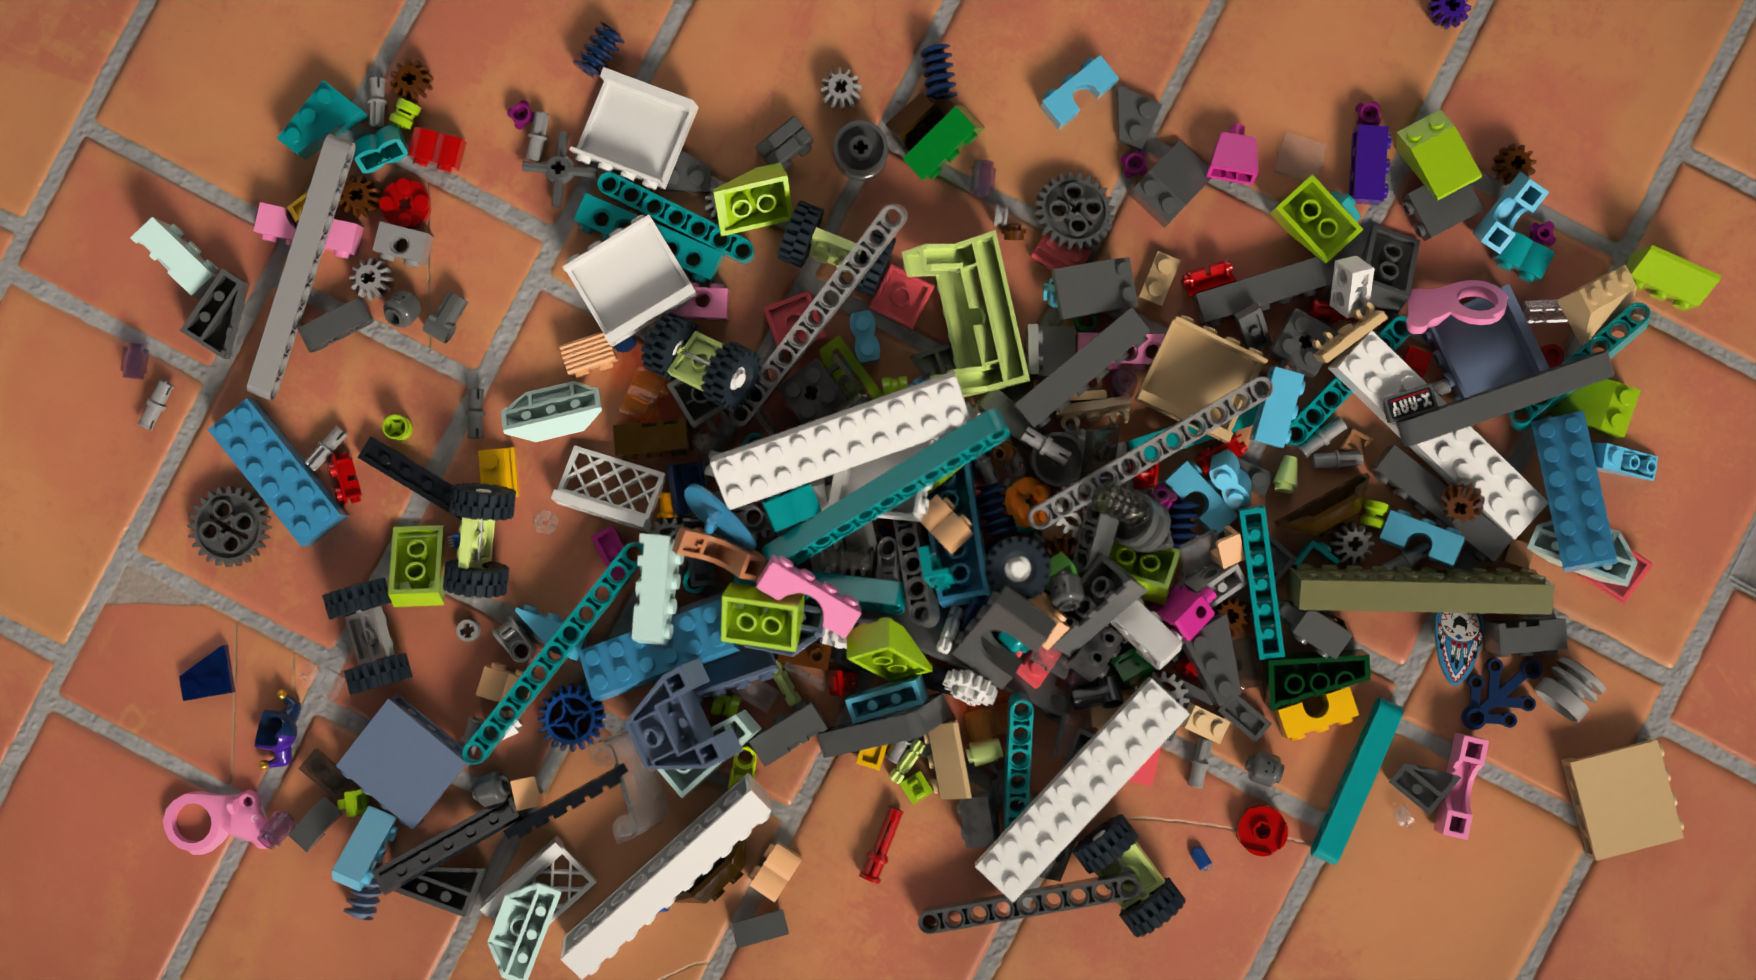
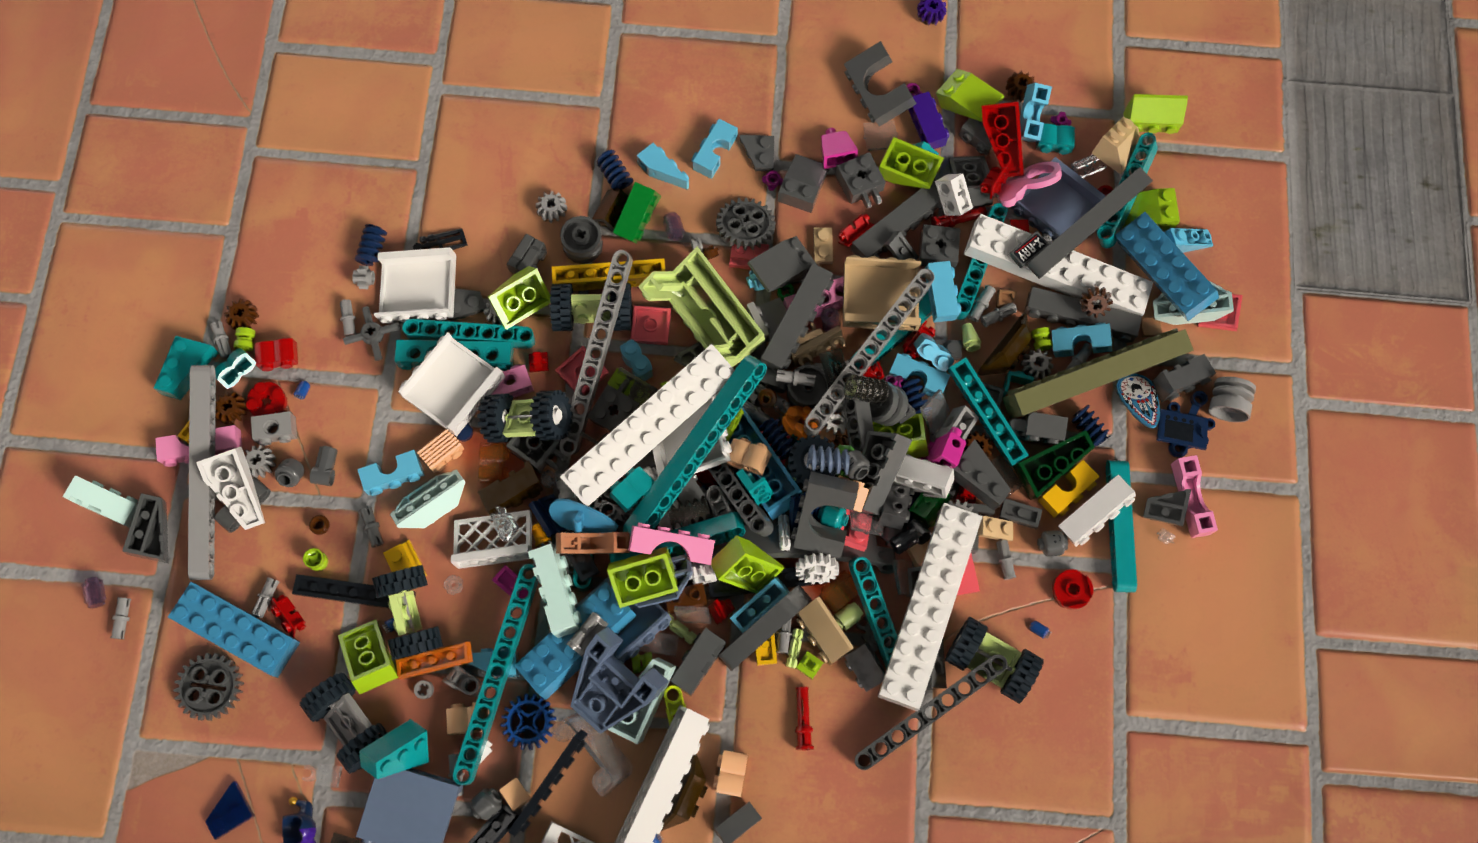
camera: 30 degrees left, 15 degrees down
magenta plate [507,100,535,130] -> none
light nougat panel [1210,525,1245,569] -> none
tan plate [1312,302,1388,363] -> none
tan panel [1561,737,1684,861] -> none
none -> white wedge [196,447,265,530]
none -> blue piece [294,381,310,400]
none -> reddish brown plate [309,515,330,535]
none -> light grey gear [353,266,375,289]
none -> medium azure arch [357,450,425,496]
none -> teal wedge [359,719,429,779]
none -> orange tile [396,641,473,680]
none -> black piece [413,228,468,250]
none -> clear plate [490,506,519,542]
none -> red brick [528,351,549,373]
none -> yellow brick [552,258,665,291]
none -> light grey hinge [567,612,608,656]
none -> medium azure slope [637,143,689,189]
none -> sand blue piece [806,444,850,475]
none -> dark grey hinge [835,152,886,209]
none -> dark grey arch [844,41,916,127]
none -> red hinge [980,165,1008,200]
none -> red wedge [981,102,1024,177]
none -> white brick [1058,474,1136,546]
none -> dark blue piece [1072,405,1112,447]
none -> dark blue container [1156,409,1208,450]

